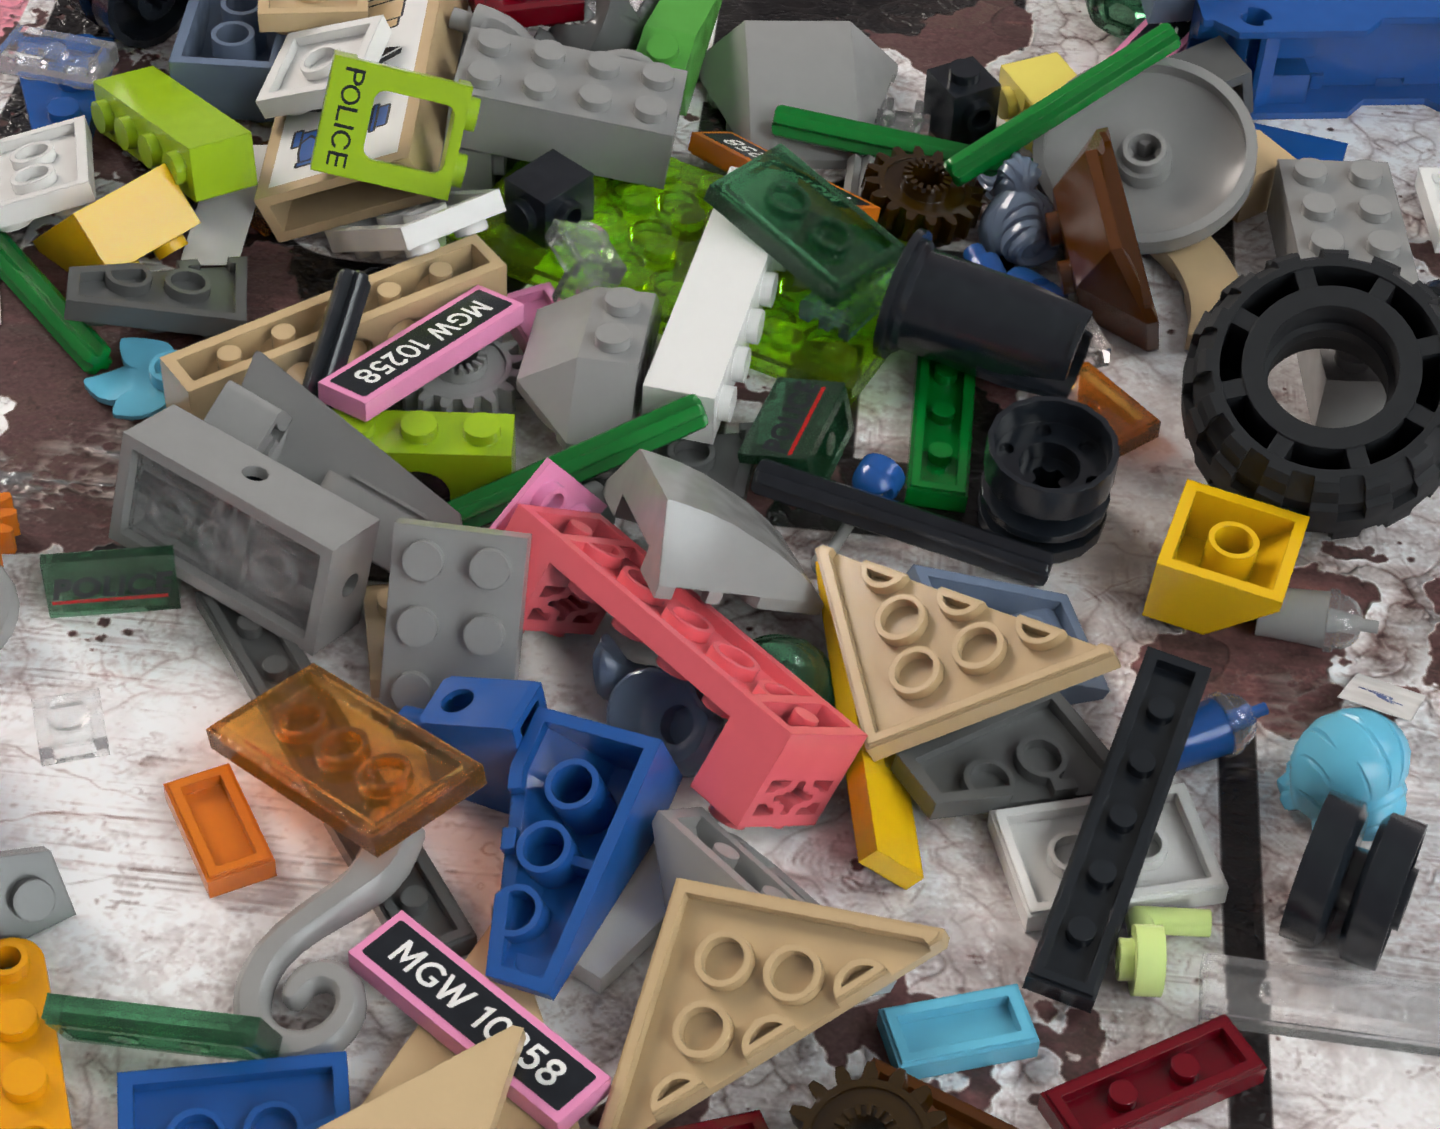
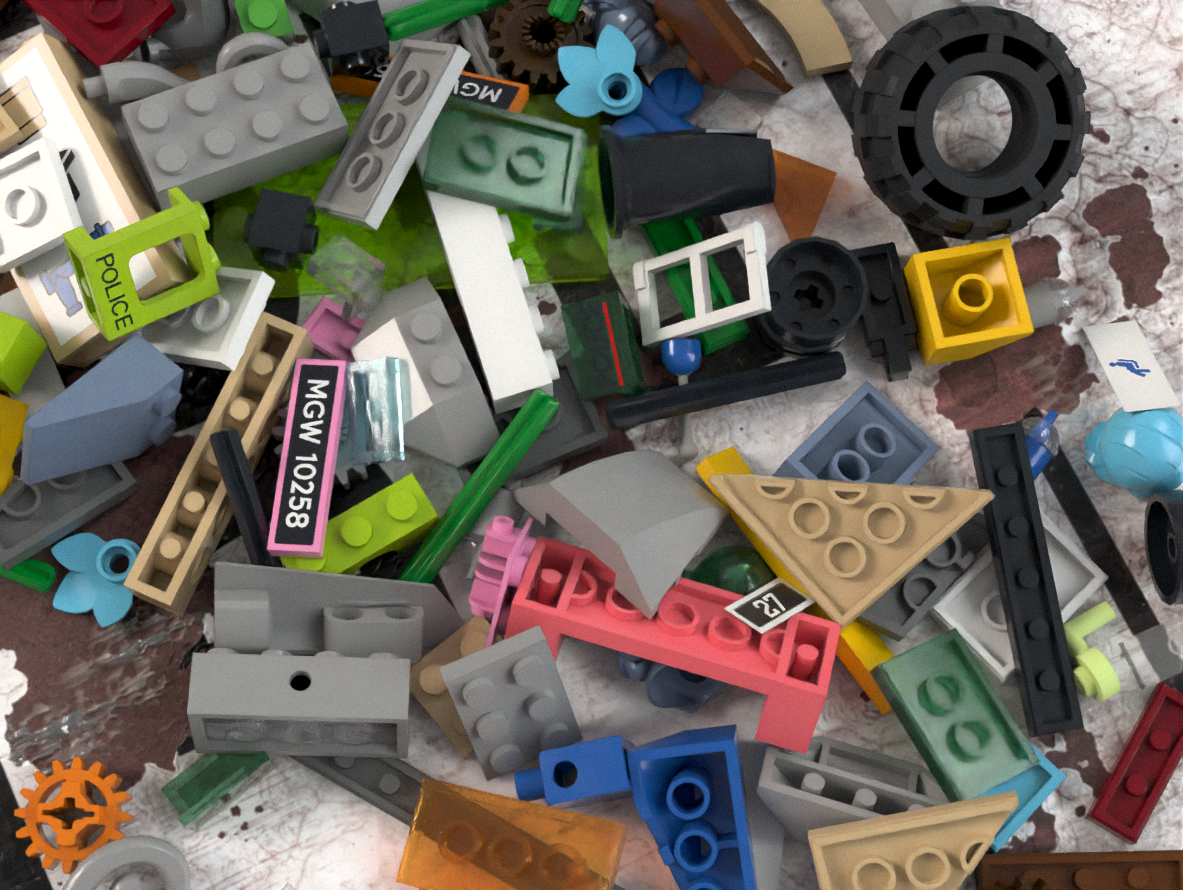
camera: 30 degrees left, 30 degrees up
none -> sand blue slope [20,333,183,485]
none -> black brick [313,0,390,77]
none -> light grey tile [313,38,471,230]
none -> clear light blue tile [346,356,404,466]
none -> medium azure plate [555,24,642,118]
none -> white window [633,221,771,348]
none -> sticker [724,577,816,634]
none -> black hinge [850,242,918,382]
none -> clear green tile [870,628,1040,803]

